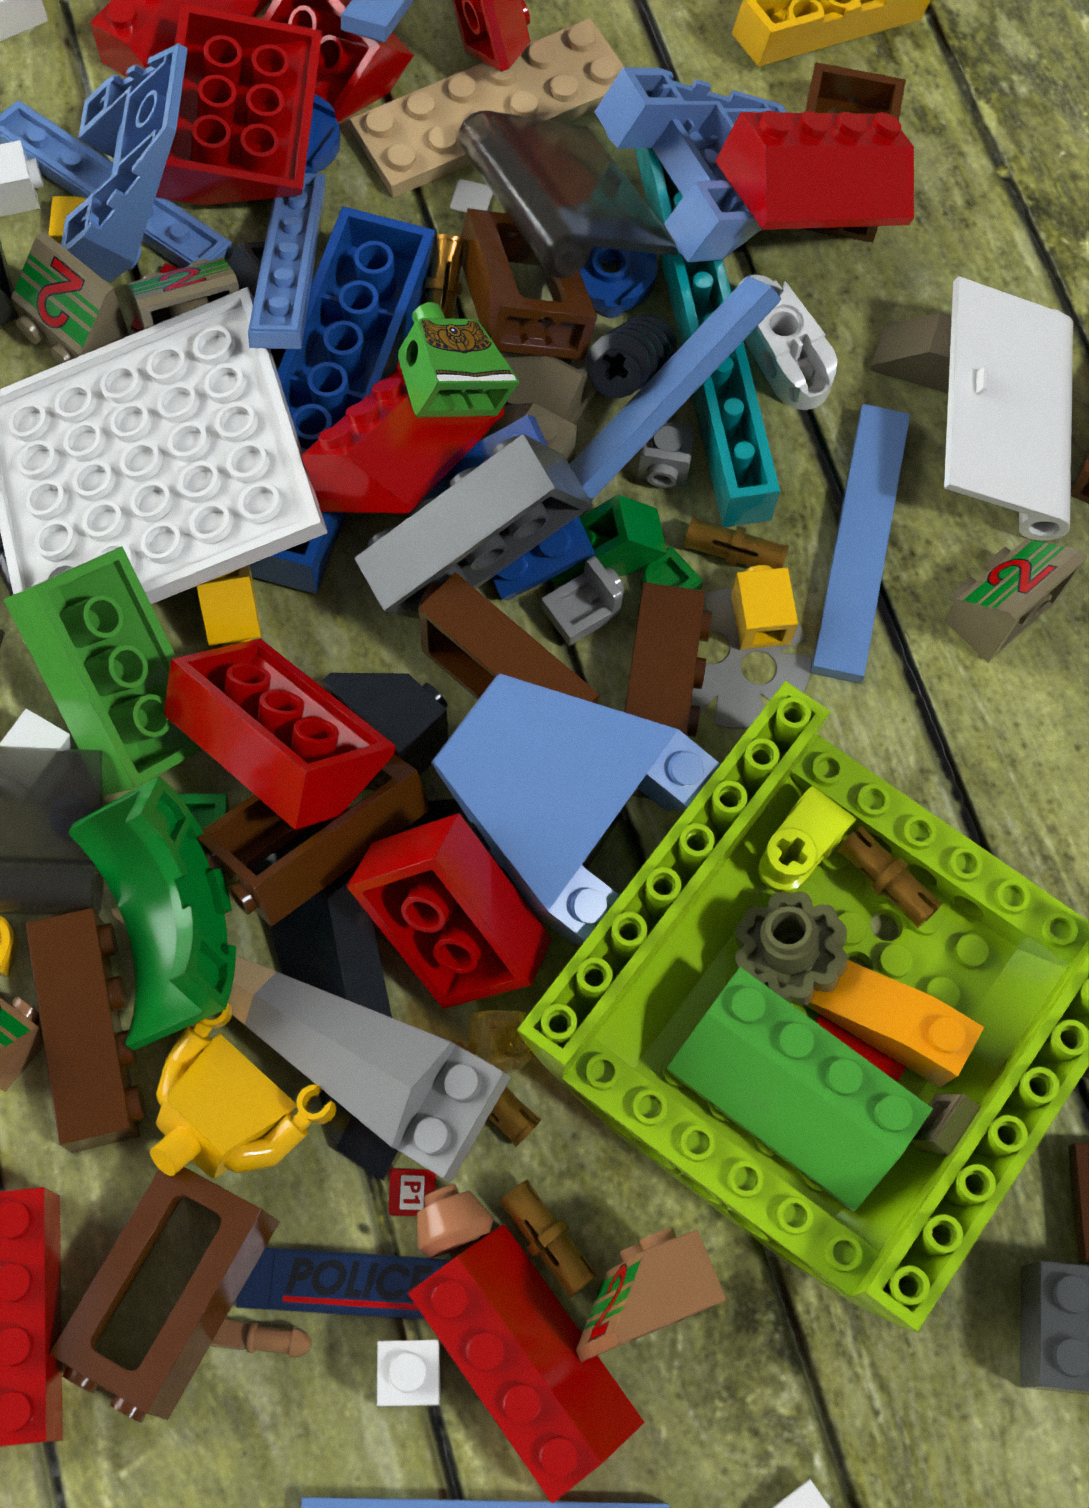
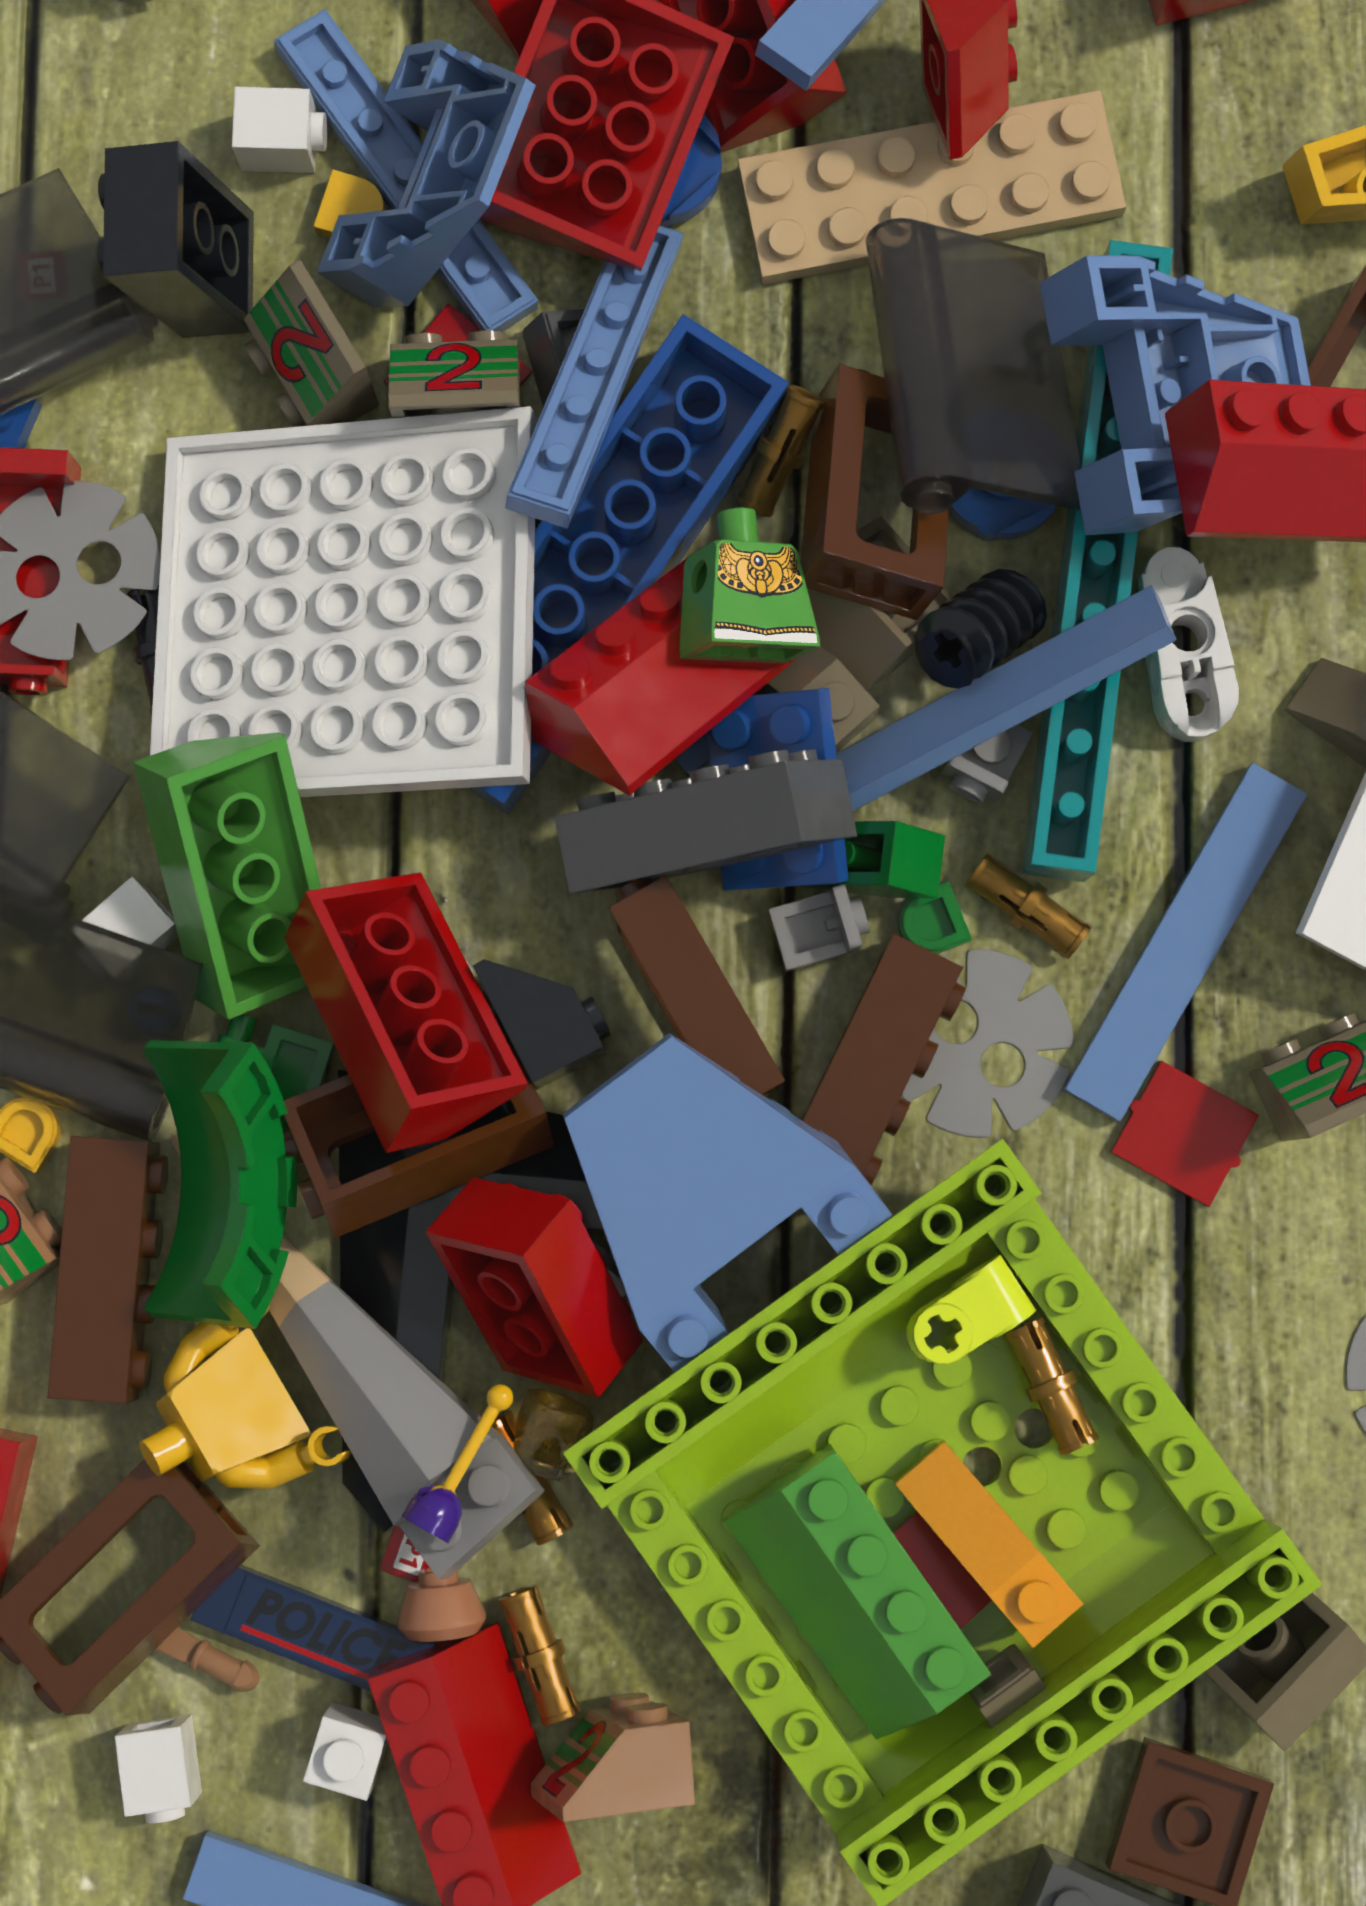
camera: 20 degrees right, 15 degrees up
yellow brick [197,565,261,647] -> none
white sticker [450,179,494,213] -> none
yellow brick [731,565,798,650] -> none
olive plant [735,892,848,1006] -> none
none -> white brick [115,1714,202,1823]
none -> hinge [401,1384,513,1544]
none -> red piece [1110,1060,1259,1207]

